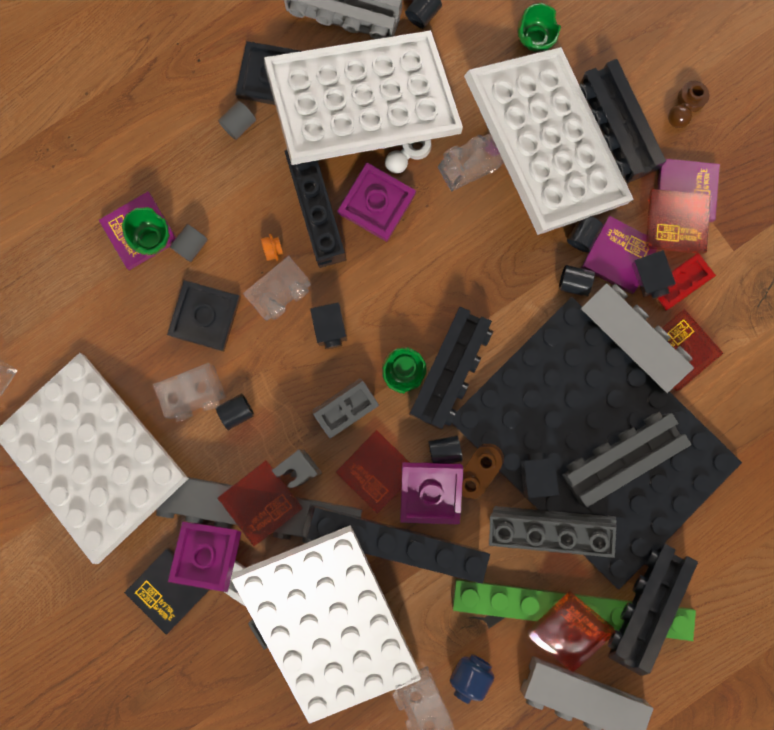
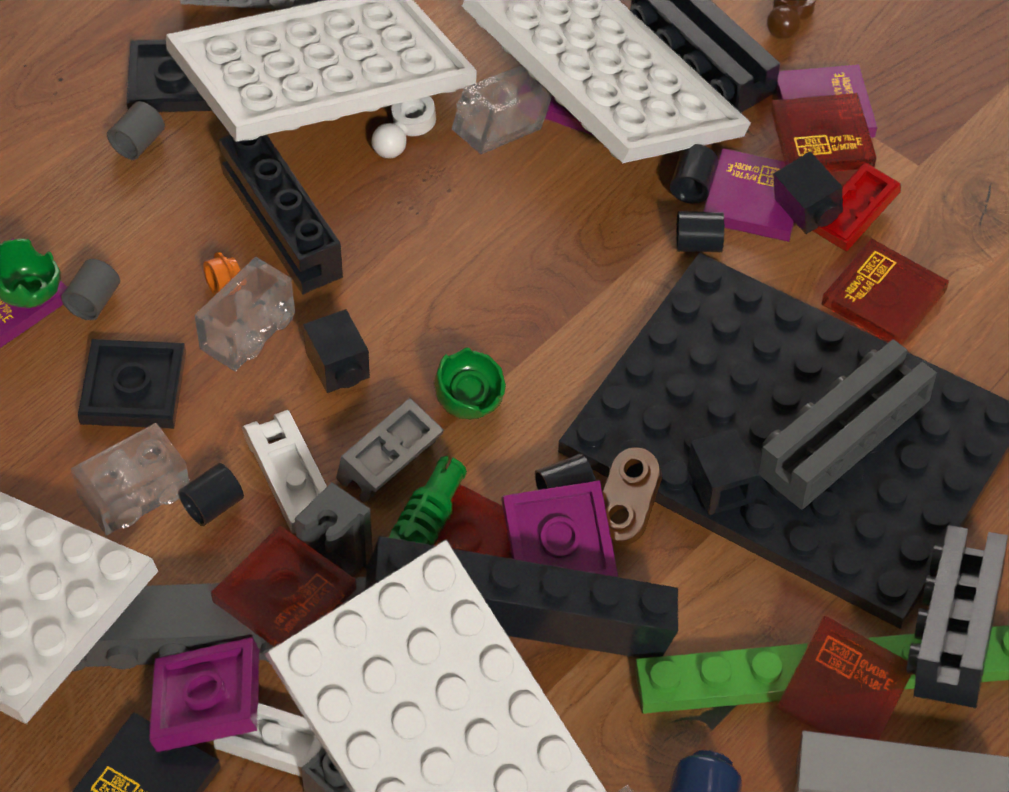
camera: 20 degrees left, 30 degrees down
magenta plate [337,163,416,242] -> none
black brick [409,307,494,430] -> none
dark grey brick [489,506,616,558] -> none
light grey brick [581,283,694,393] -> none
none -> white plate [242,410,327,534]
none -> green hinge [389,456,467,545]

